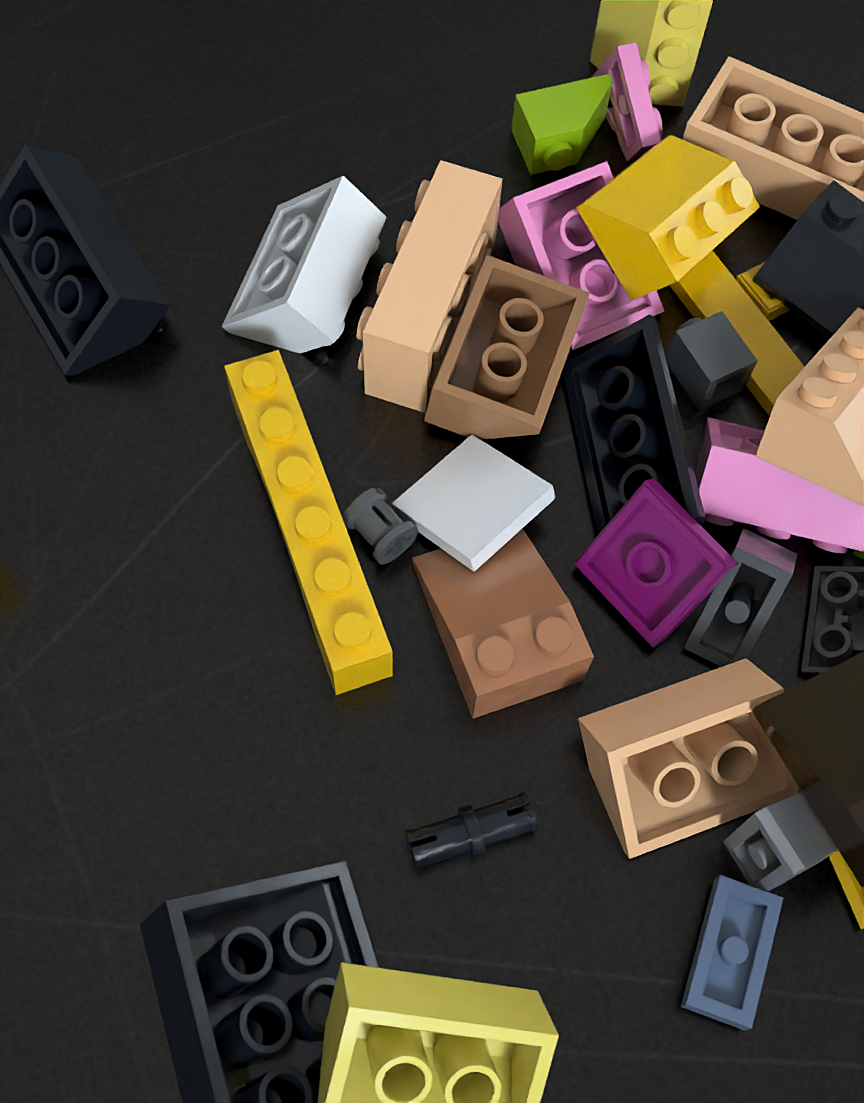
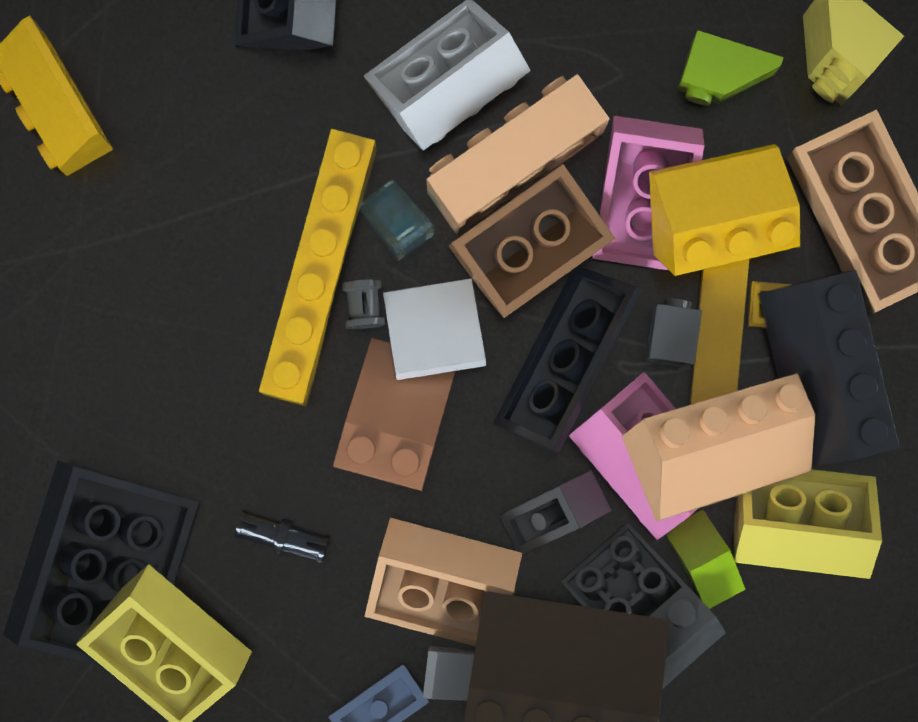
camera: 35 degrees right, 20 degrees up
magenta tile [574,479,738,648] -> none
bright pink wing [592,42,663,161] -> none
none -> clear light blue slope [360,179,434,261]

